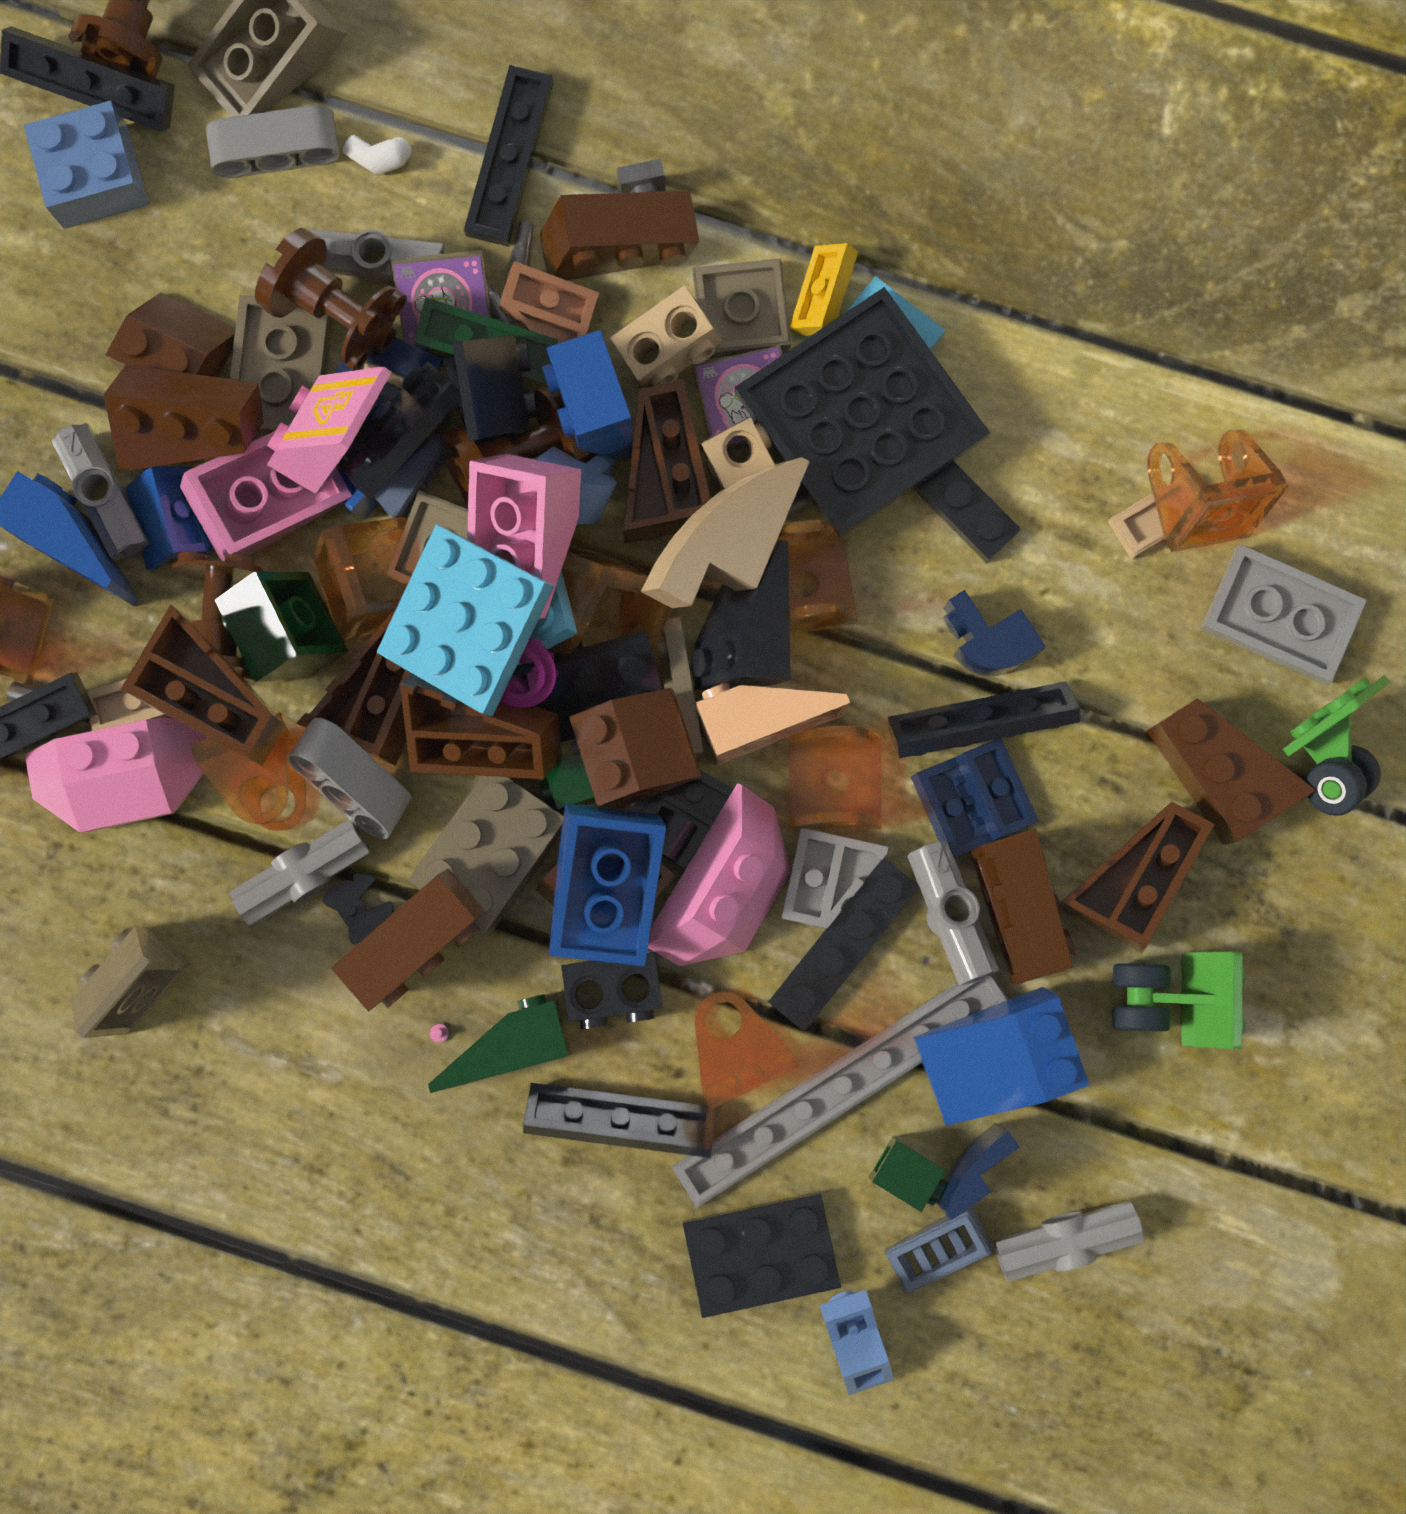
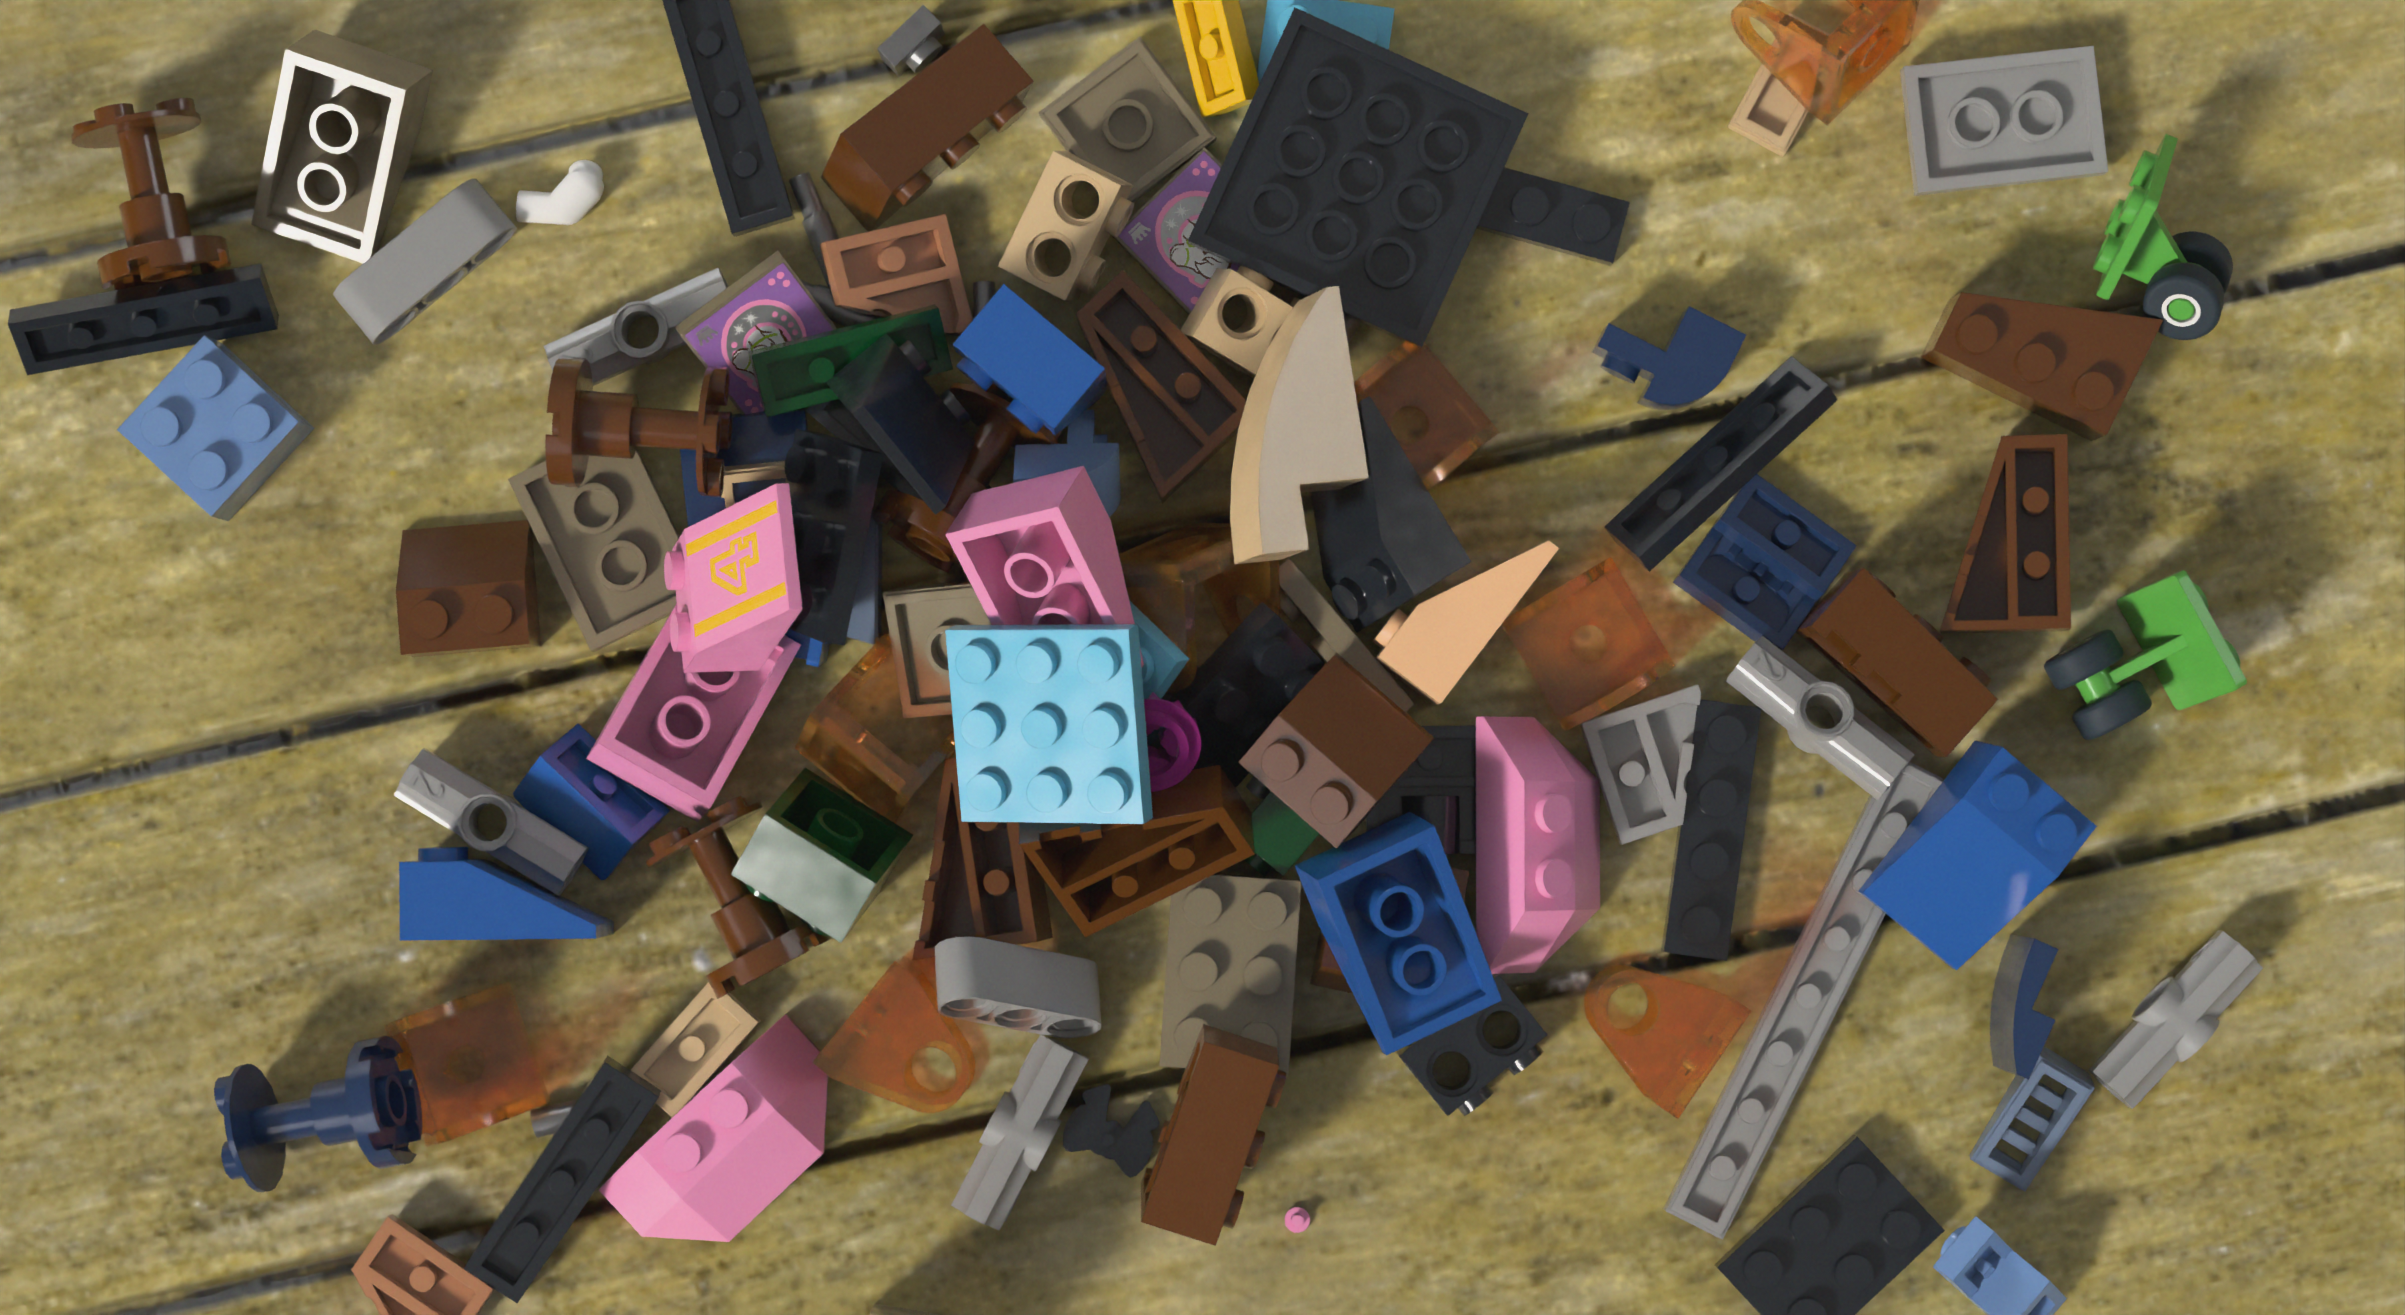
camera: 30 degrees left, 5 degrees up
reddish brown wedge [104,365,264,472] -> none
reddish brown wedge [121,605,286,766] -> none
dark green slope [428,994,572,1093] -> none
plate [523,1083,717,1158] -> none
dark green brick [868,1137,947,1212] -> none

